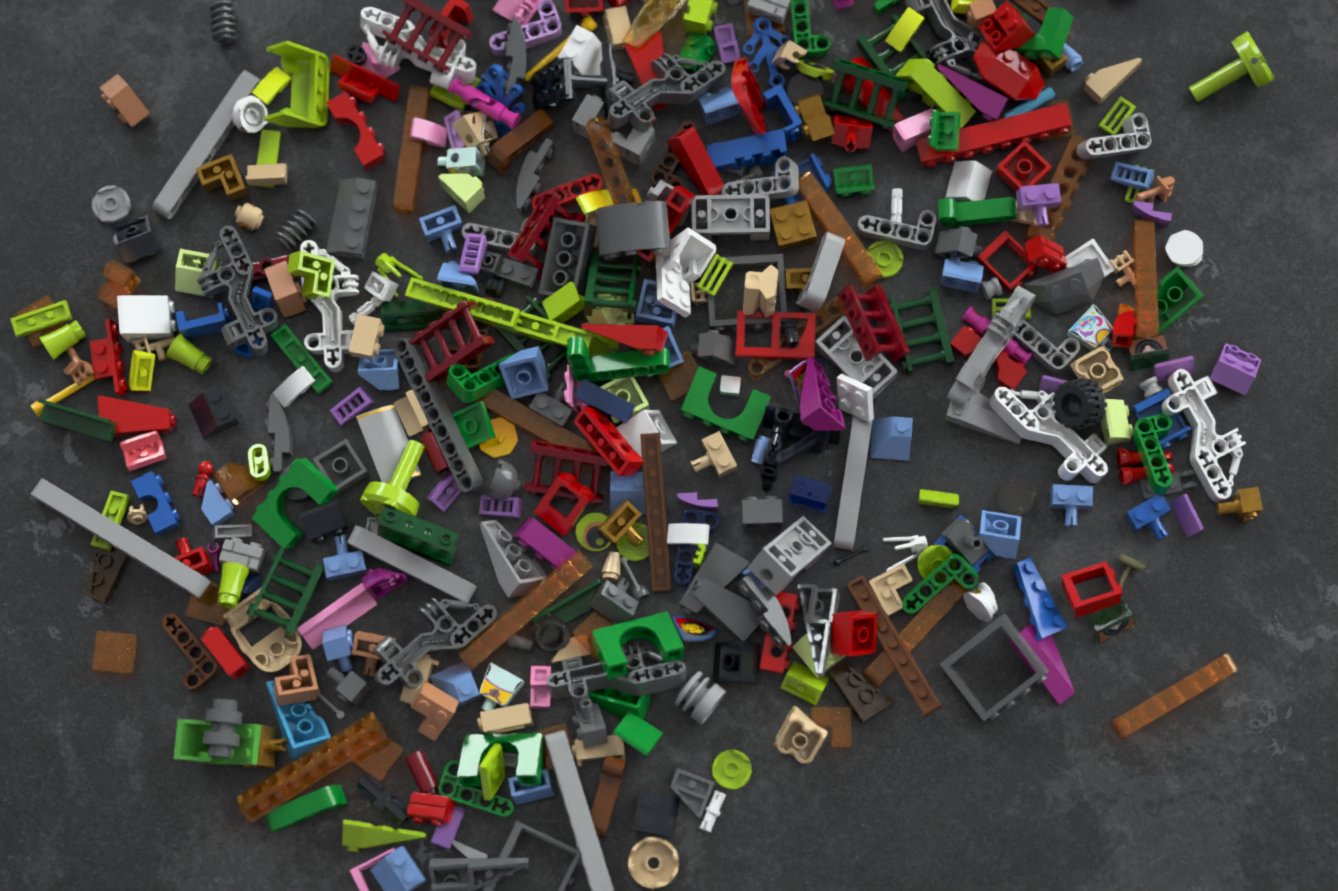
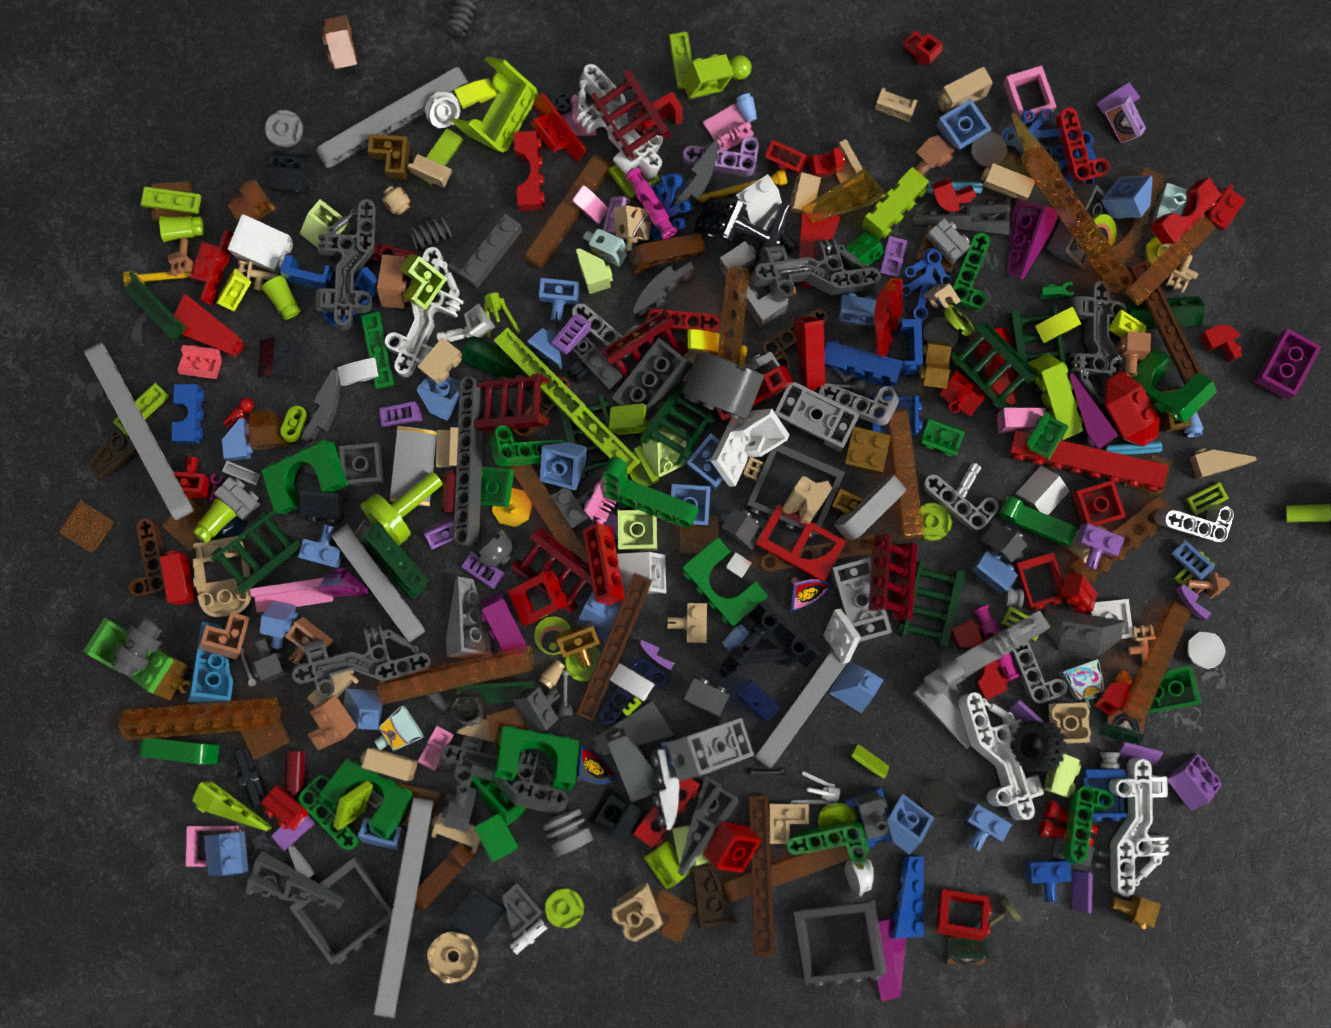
camera: 20 degrees right, 5 degrees up
tan plate [127,504,147,525] -> none
dark blue tile [574,379,636,424] -> none
red wedge [582,324,668,355] -> none
lime tile [697,254,733,297] -> none
black pin [782,322,800,348] -> none
magenta wedge [799,356,845,431] -> none
red slope [978,1,1035,52] -> none

